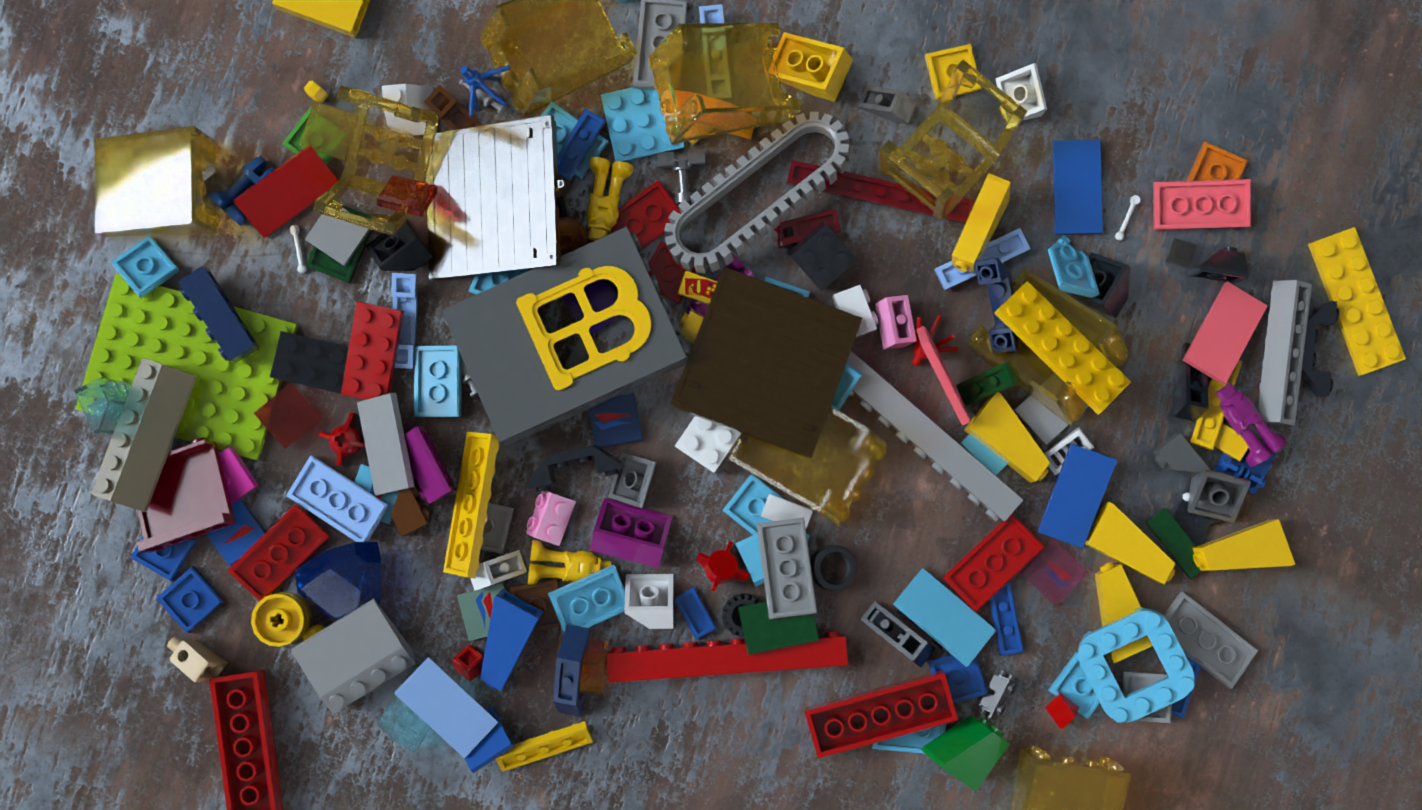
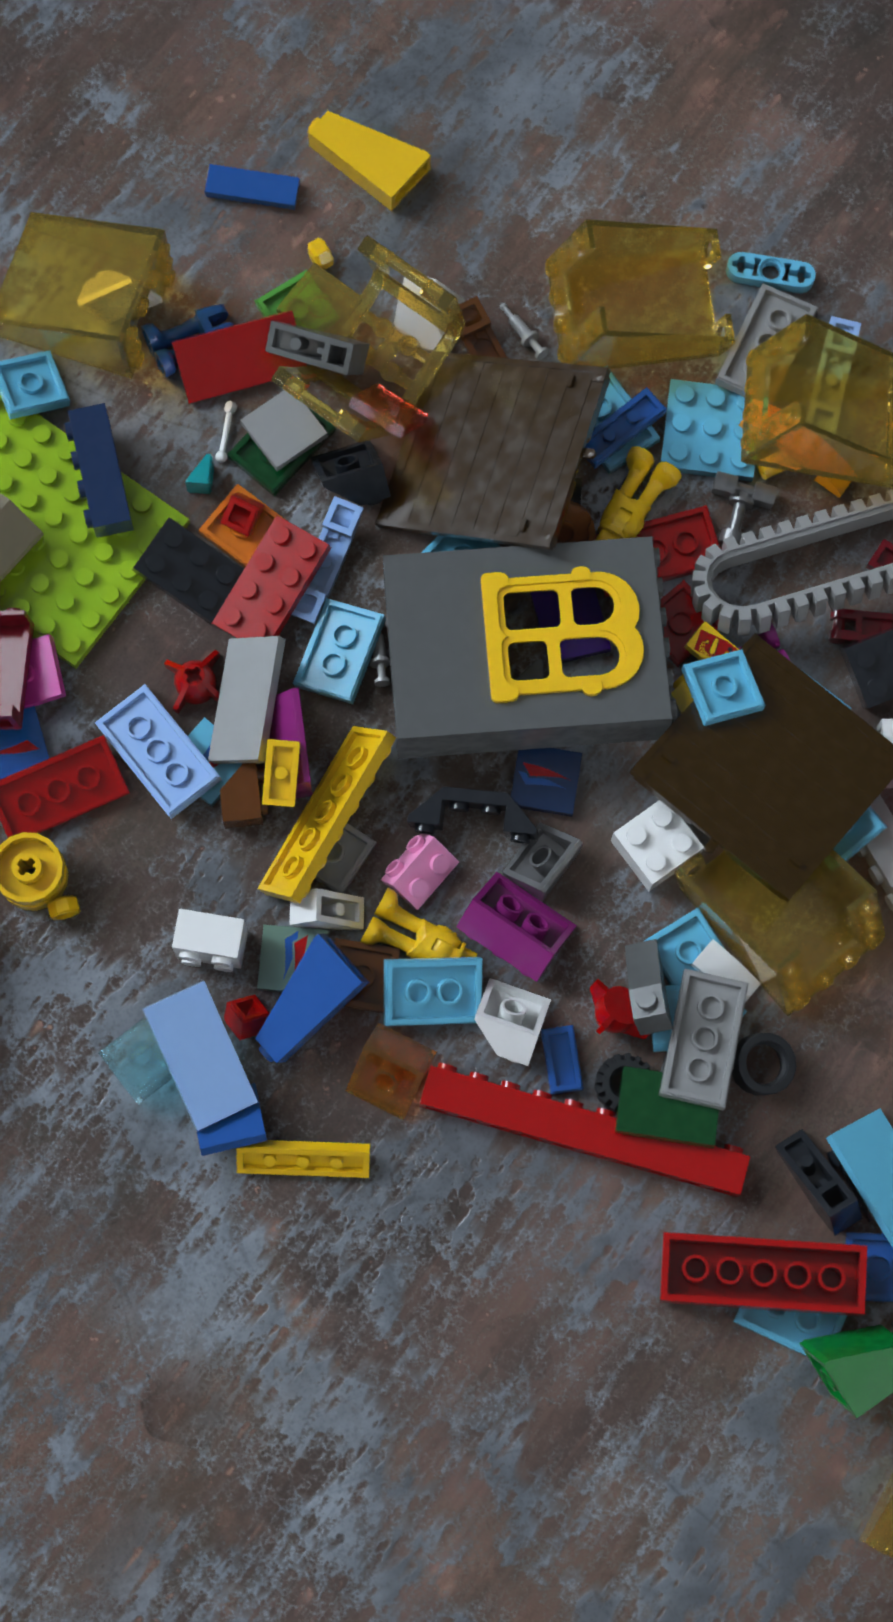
camera: 15 degrees right, 10 degrees down
clear red tile [254,383,322,449] -> none
light grey slope [291,599,415,714] -> none
clear blue brick [294,541,382,620] -> none
blue plant [460,65,511,117] -> none
dark blue slope [553,624,591,717] -> none
none -> white brick [172,909,248,972]
none -> teal slope [185,454,215,494]
none -> orange tile [198,483,286,568]
none -> blue tile [205,164,300,210]
none -> red slope [220,492,265,537]
none -> yellow panel [262,739,301,807]
none -> dark grey slope [265,321,370,375]
none -> dark grey slope [625,939,673,1036]
none -> medium azure tile [681,649,766,726]

